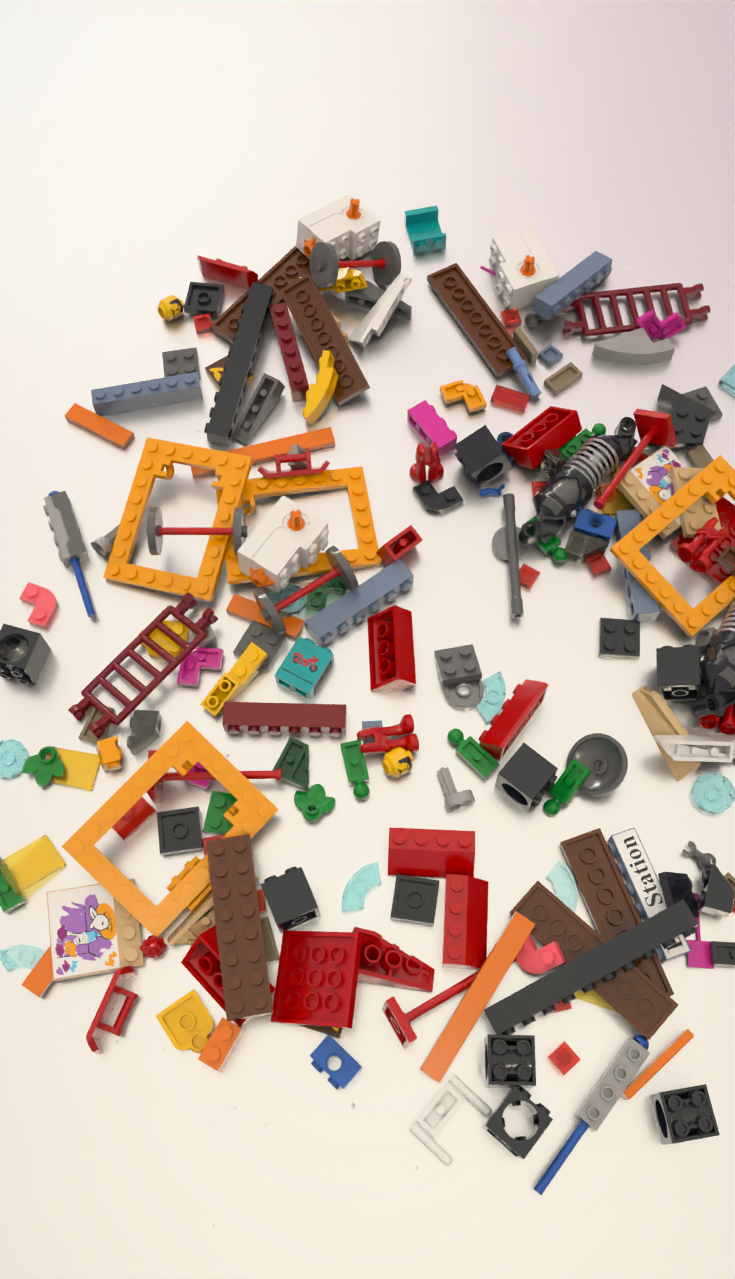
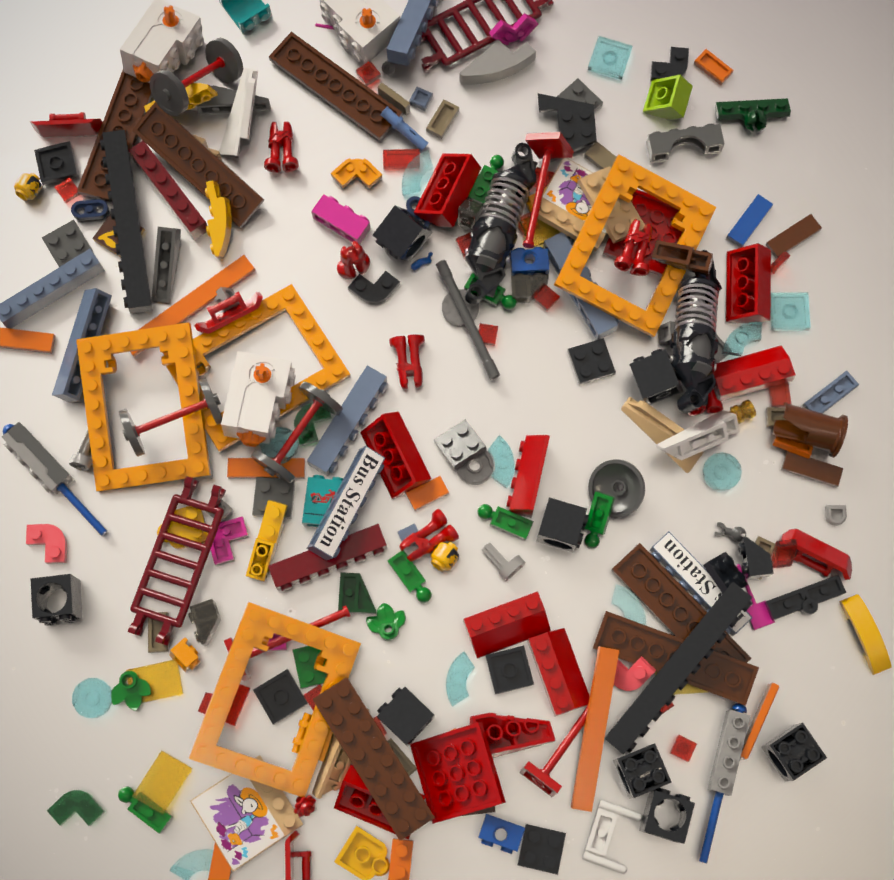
camera: 25 degrees left, 10 degrees up
red brick [376,525,423,566] -> none
none -> sand blue brick [52,288,112,402]
none -> dark blue plate [71,199,109,221]
none -> red piece [264,121,299,173]
none -> brick [306,446,385,560]
none -> red piece [389,334,425,389]
none -> clear light blue tile [401,150,433,196]
none -> orange tile [406,476,449,511]
none -> black plate [517,824,566,875]

